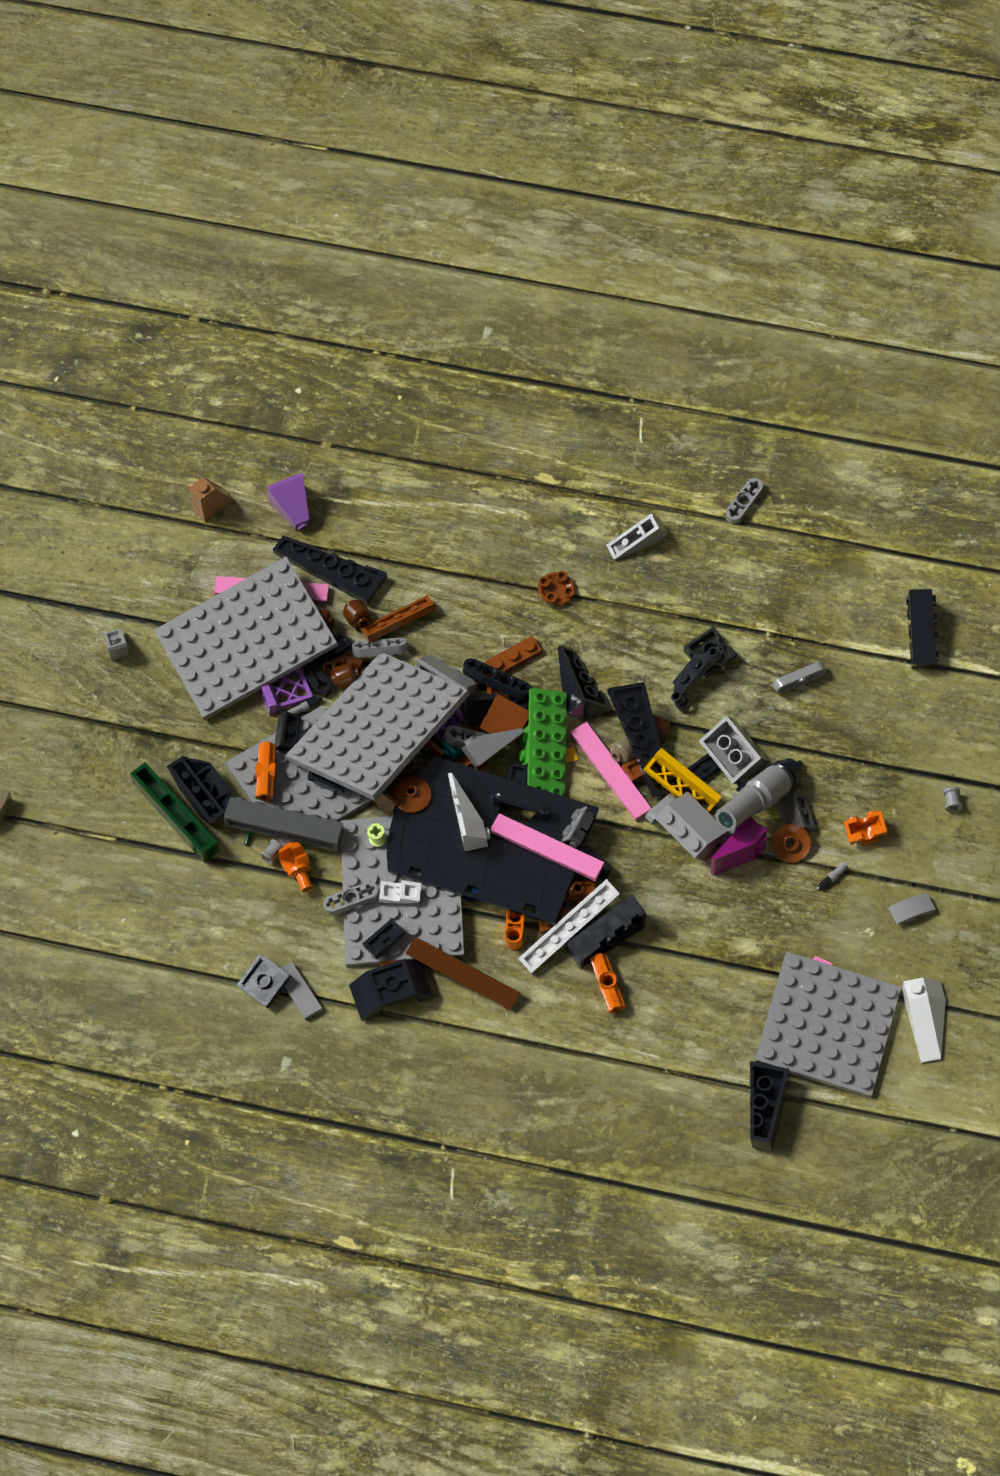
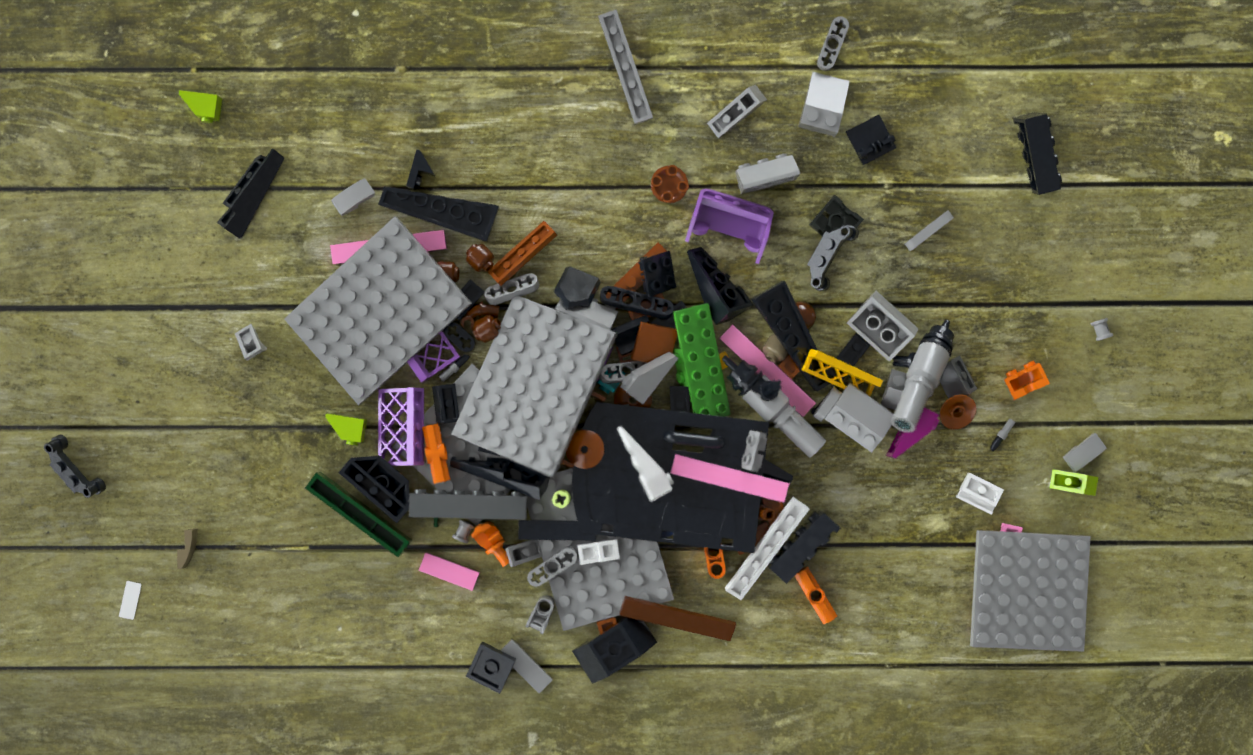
camera: 15 degrees left, 25 degrees up
medium nougat slope [189,477,234,522] -> none
medium lavender slope [267,473,309,531] -> none
black plate [362,918,405,959] -> none
black wedge [750,1061,791,1152] -> none
white wedge [902,978,946,1064] -> none
none -> lime slope [179,90,222,123]
none -> black wedge [217,149,284,239]
none -> lime slope [325,414,367,446]
none -> light grey slope [331,178,375,216]
none -> medium lavender fence [378,387,424,466]
none -> black slope [406,149,436,191]
none -> bright pink tile [419,552,480,591]
none -> black wedge [450,457,550,500]
none -> light grey slope [506,540,543,567]
none -> black tile [518,520,596,541]
none -> light grey piece [525,595,555,635]
none -> black tile [554,266,601,310]
none -> light grey plate [598,10,653,125]
none -> black hinge [638,250,677,297]
none -> medium lavender windscreen [685,189,774,264]
none -> light grey piece [722,356,826,458]
none -> light grey slope [735,153,800,194]
none -> slope [798,72,850,137]
none -> black hinge [845,115,897,165]
none -> white plate [956,472,1004,515]
none -> lime slope [1050,469,1099,496]

